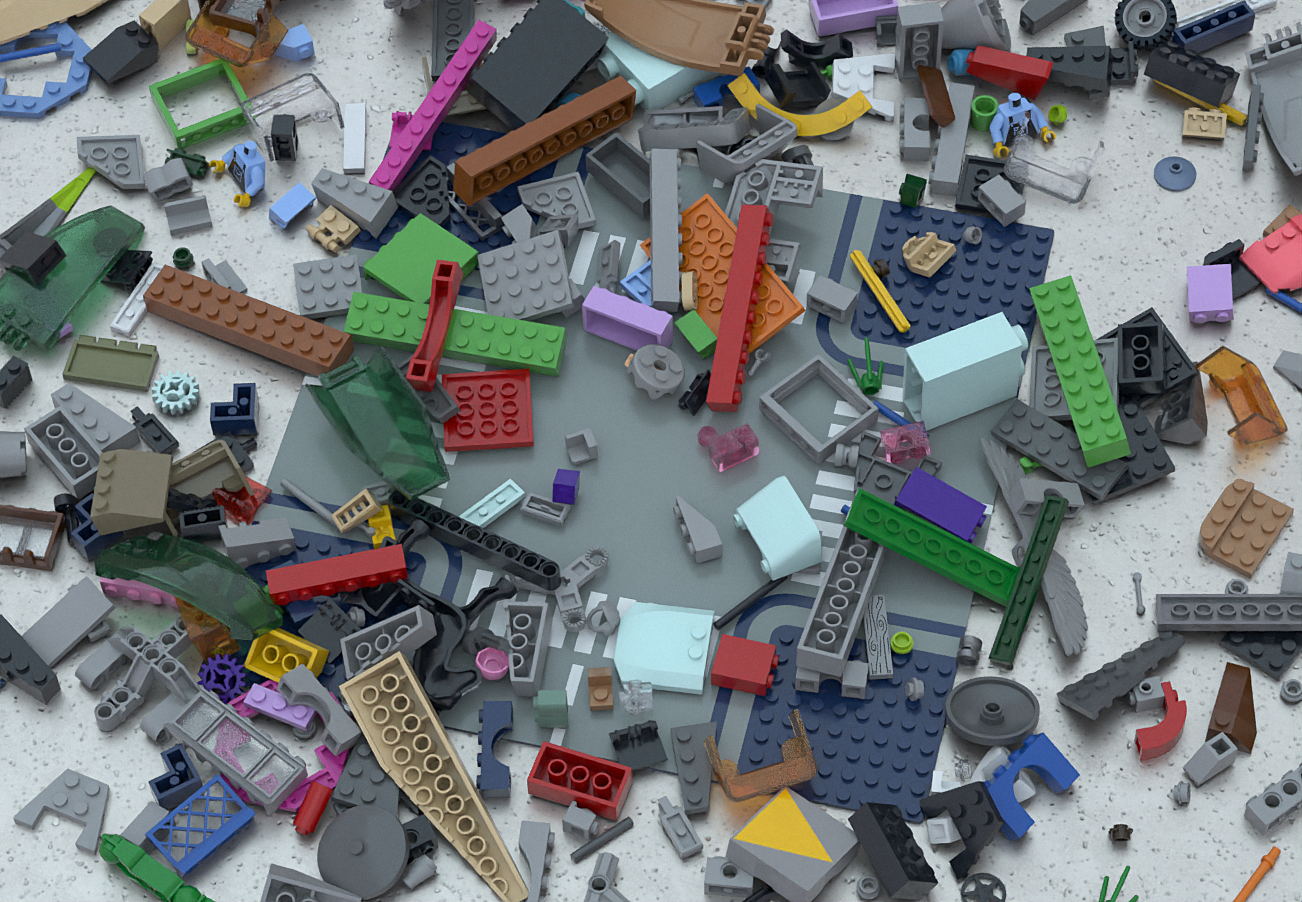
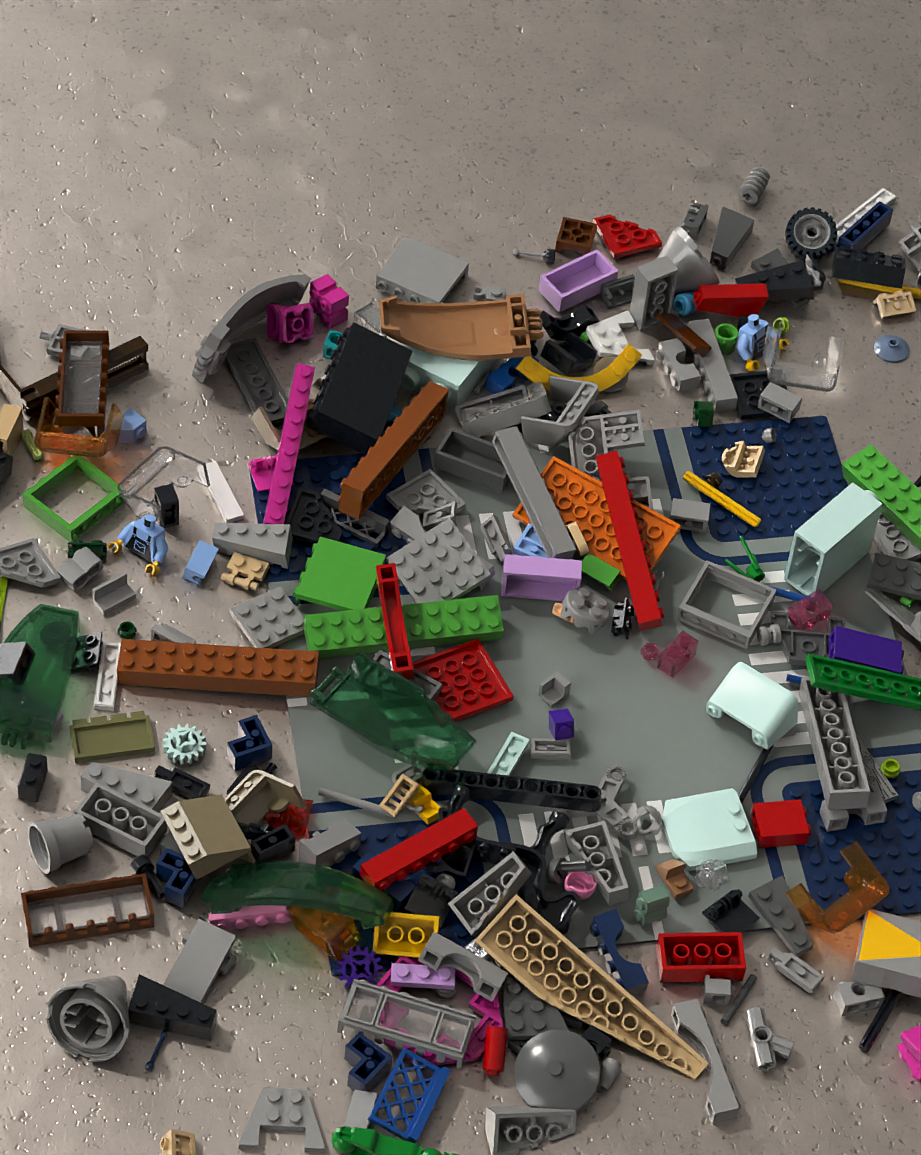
camera: 30 degrees left, 5 degrees down
light grey piece [75,615,201,743] -> none
light grey slope [673,496,723,563] -> none

